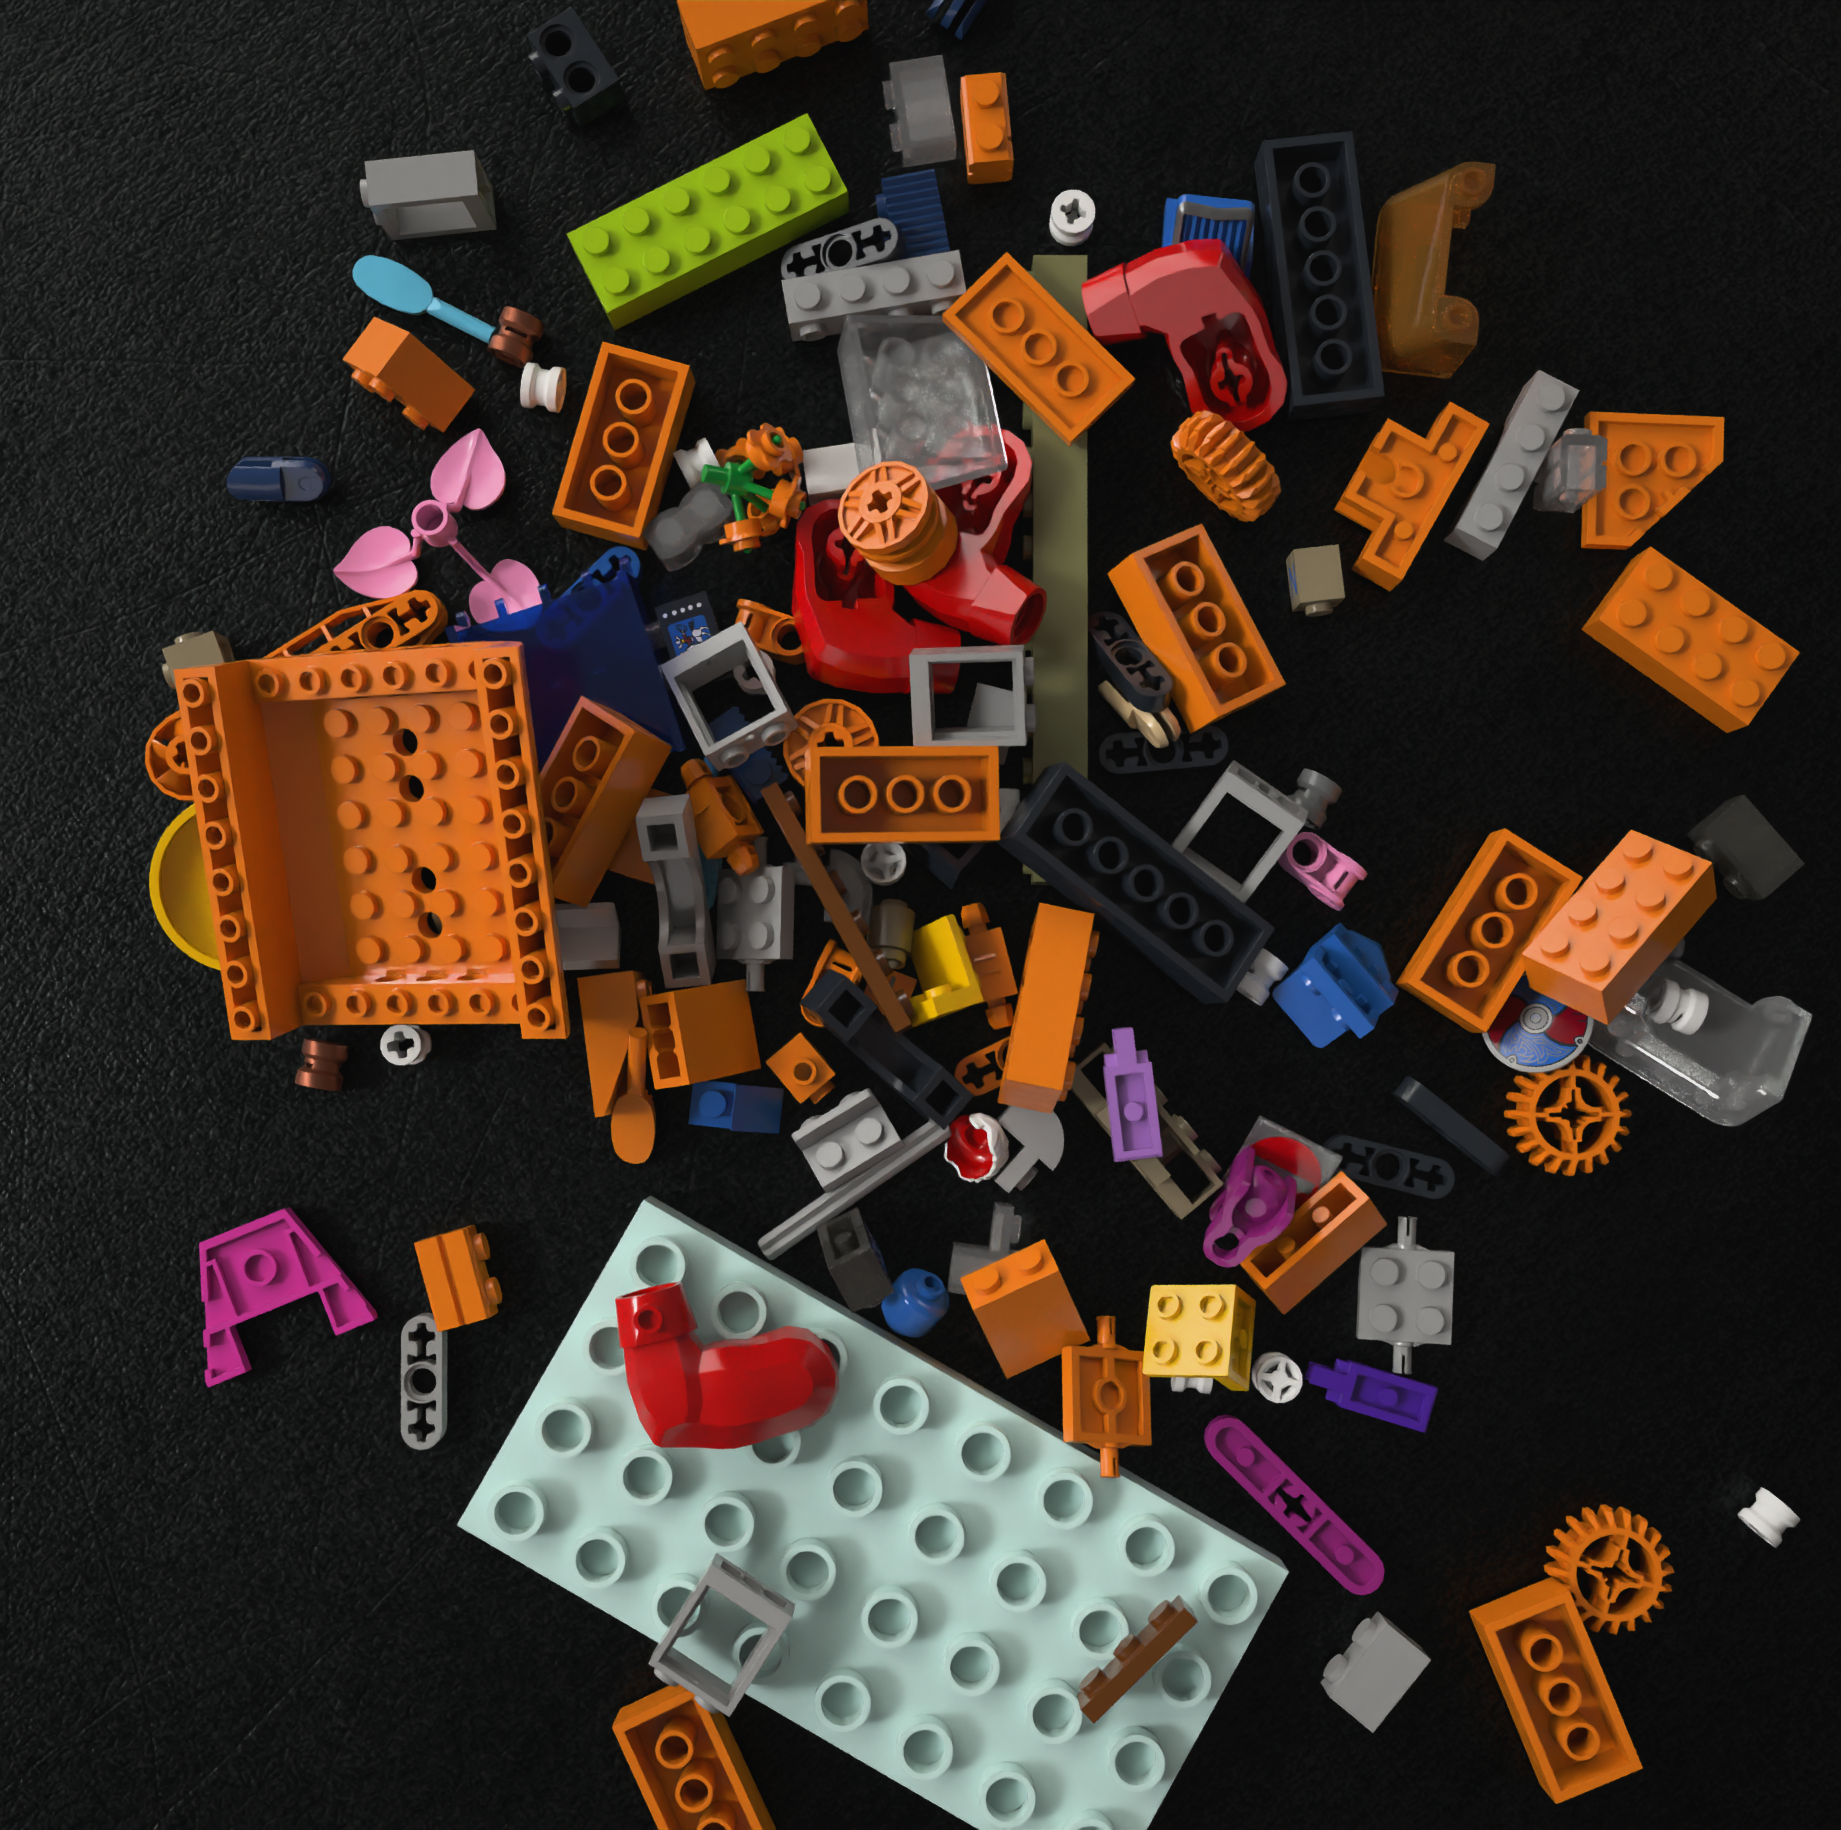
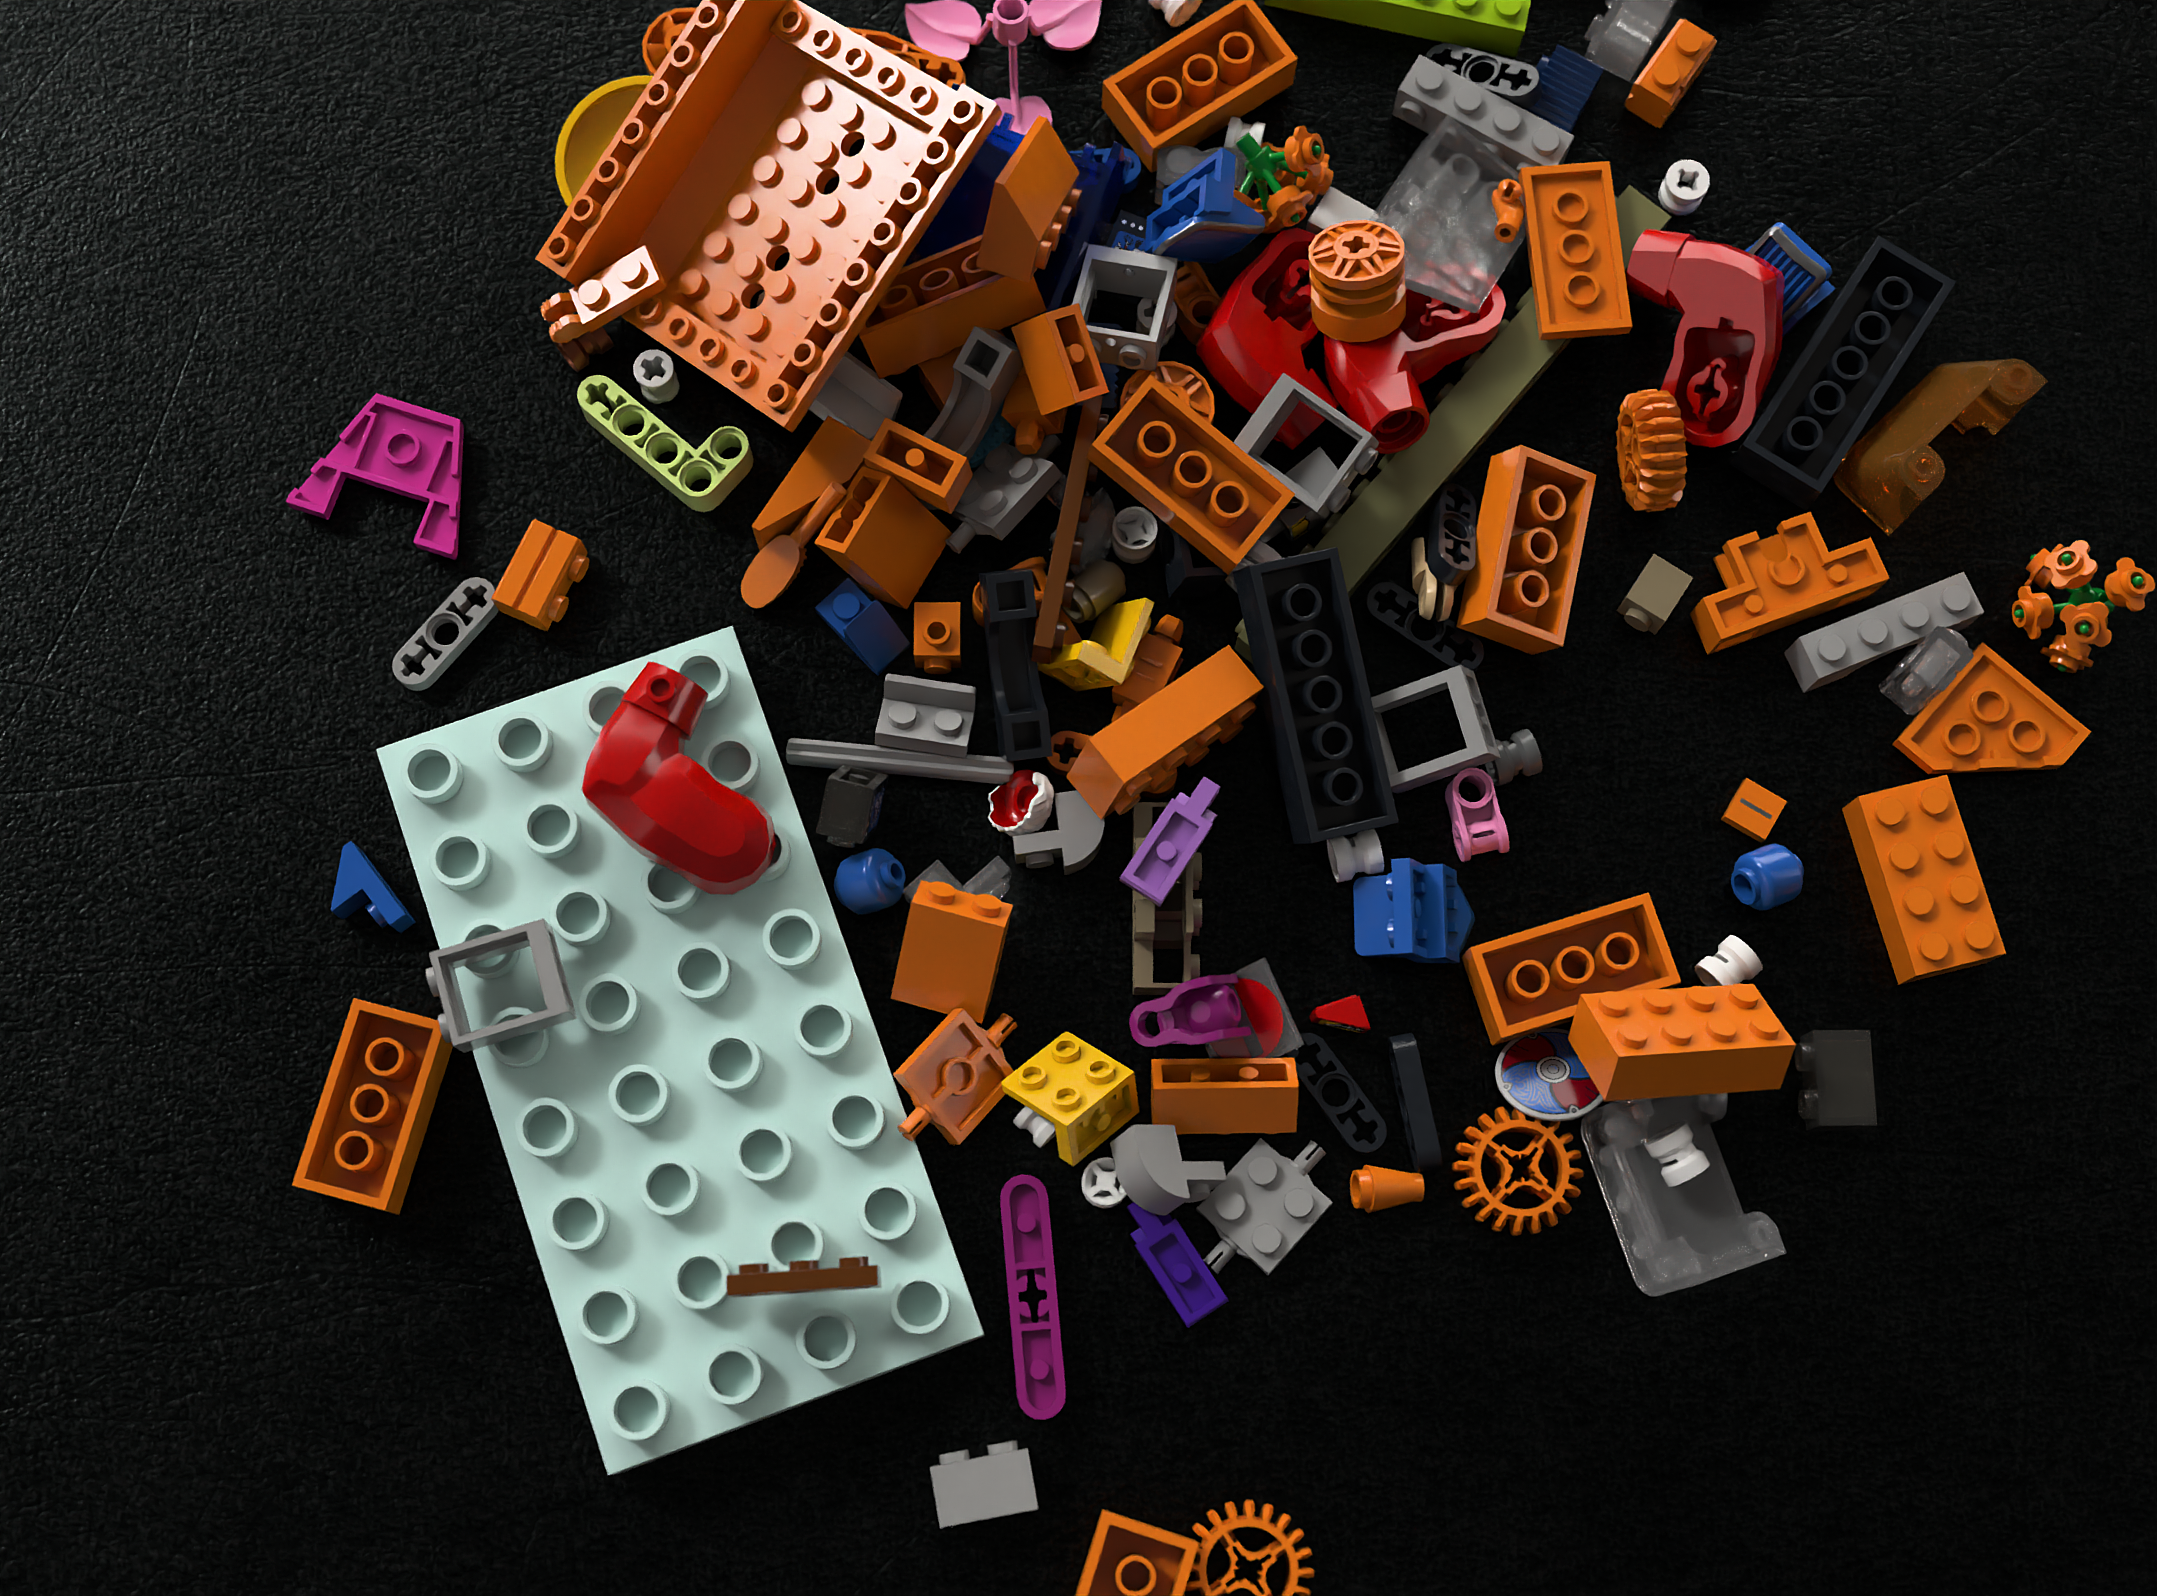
camera: 35 degrees right, 10 degrees down
none -> blue slope [331,841,416,933]
none -> orange hinge [540,245,666,344]
none -> yellowish green beam [577,375,753,512]
none -> orange brick [863,417,973,514]
none -> orange slope [976,116,1082,283]
none -> orange brick [1011,303,1109,416]
none -> light grey brick [1110,1125,1227,1215]
none -> blue piece [1144,147,1265,263]
none -> red slope [1309,995,1370,1033]
none -> orange cone [1350,1165,1424,1213]
none -> orange arm [1491,179,1525,243]
none -> white wheel [1695,935,1762,987]
none -> orange tile [1721,778,1787,843]
none -> blue head [1731,843,1804,911]
none -> orange plant [2012,540,2155,673]

